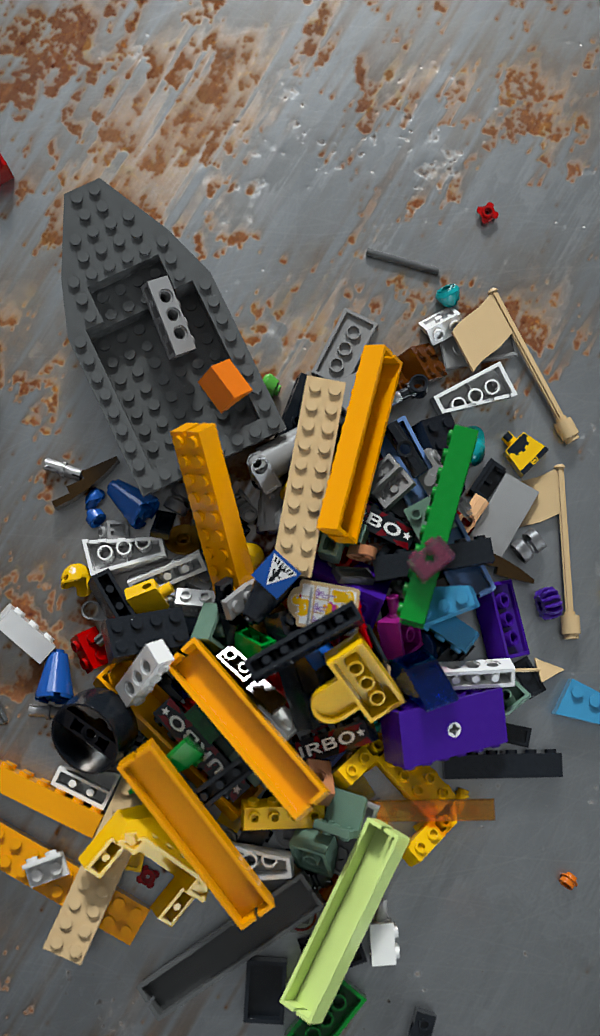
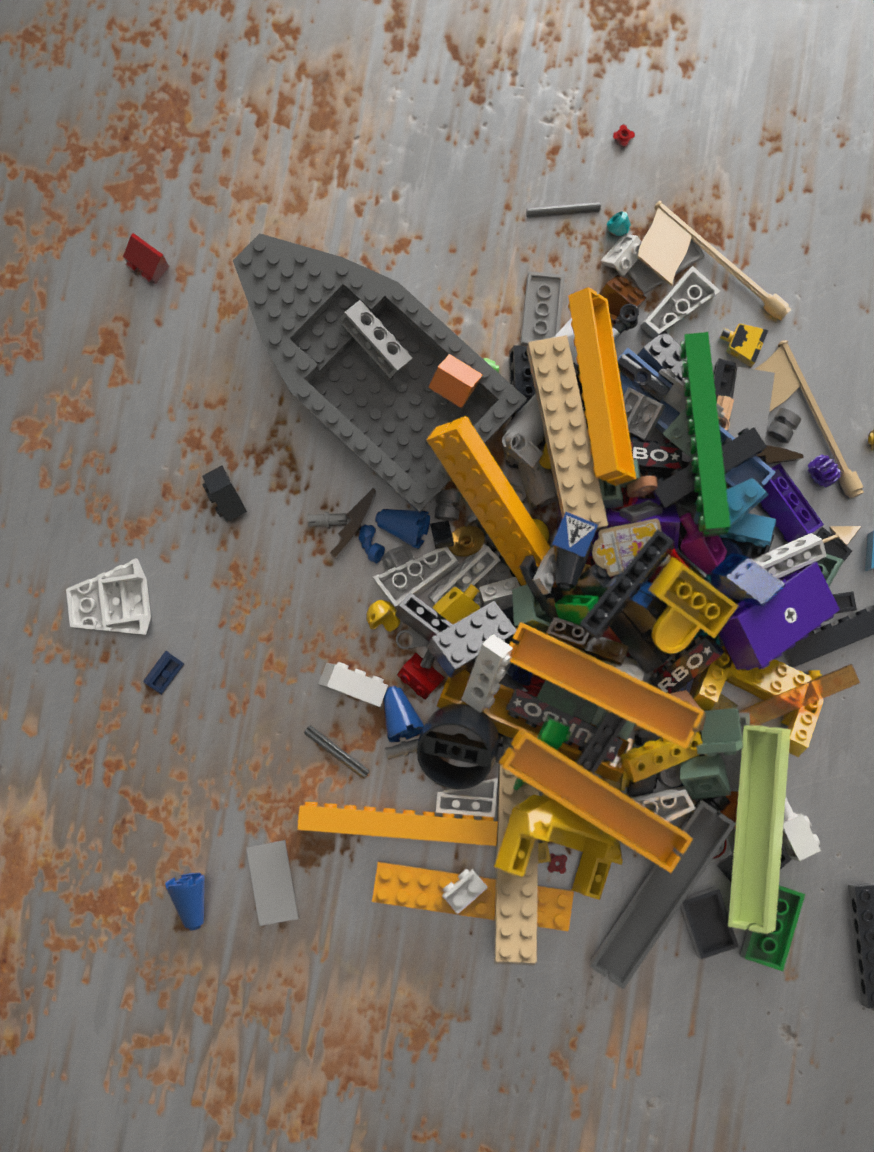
camera: 20 degrees left, 0 degrees up
clear pink brick [407,535,456,584] -> none

